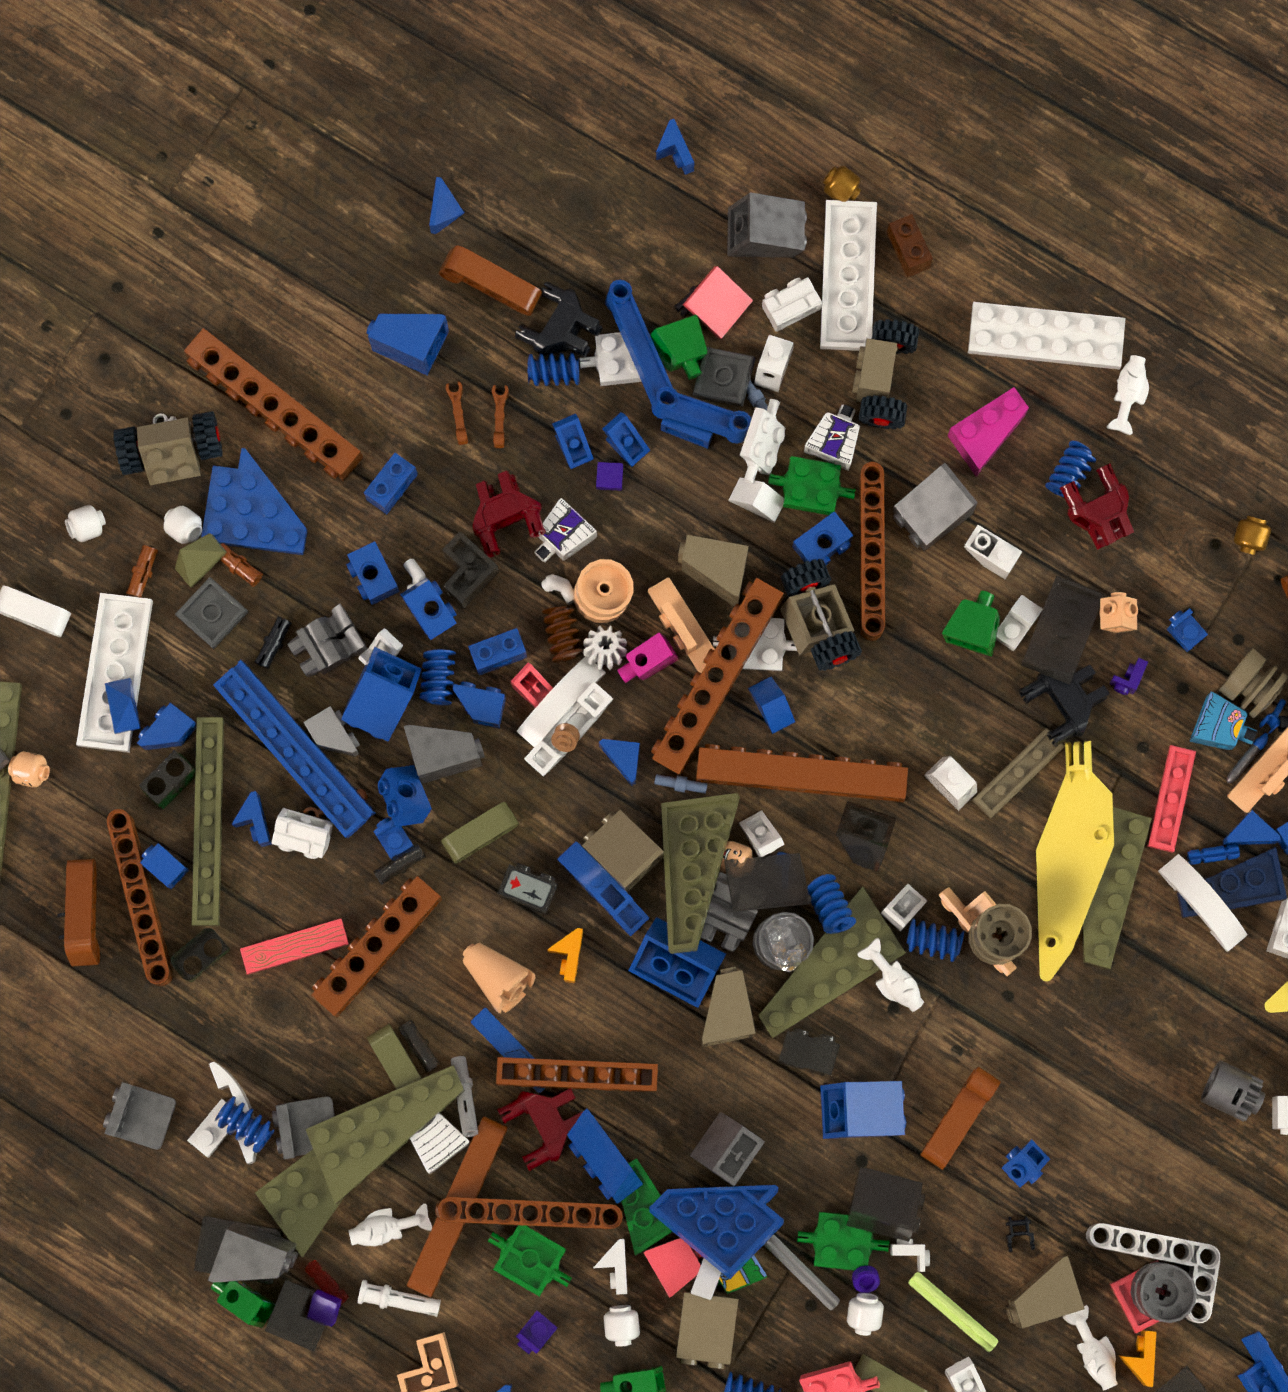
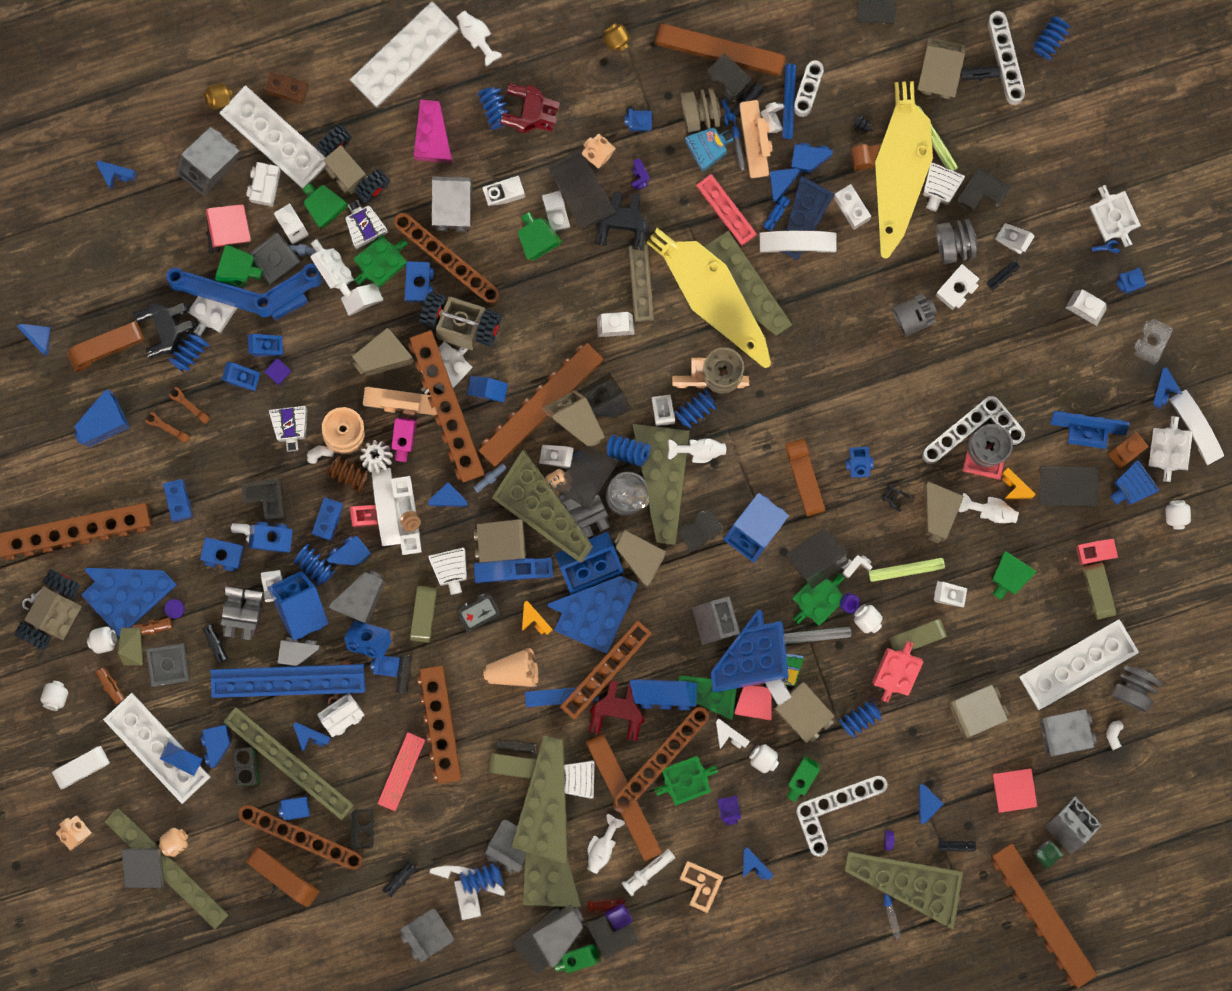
camera: 45 degrees left, 5 degrees up
light grey pin [451,1056,478,1137] -> none
dark red connector [473,470,546,558] -> none
none -> dark purple tile [165,599,185,619]
none -> green torso [302,183,348,230]
none -> black pin [382,861,417,898]
none -> white torso [428,548,467,595]
none -> dark tan slope [542,390,604,446]
none -> blue wing [547,576,638,654]

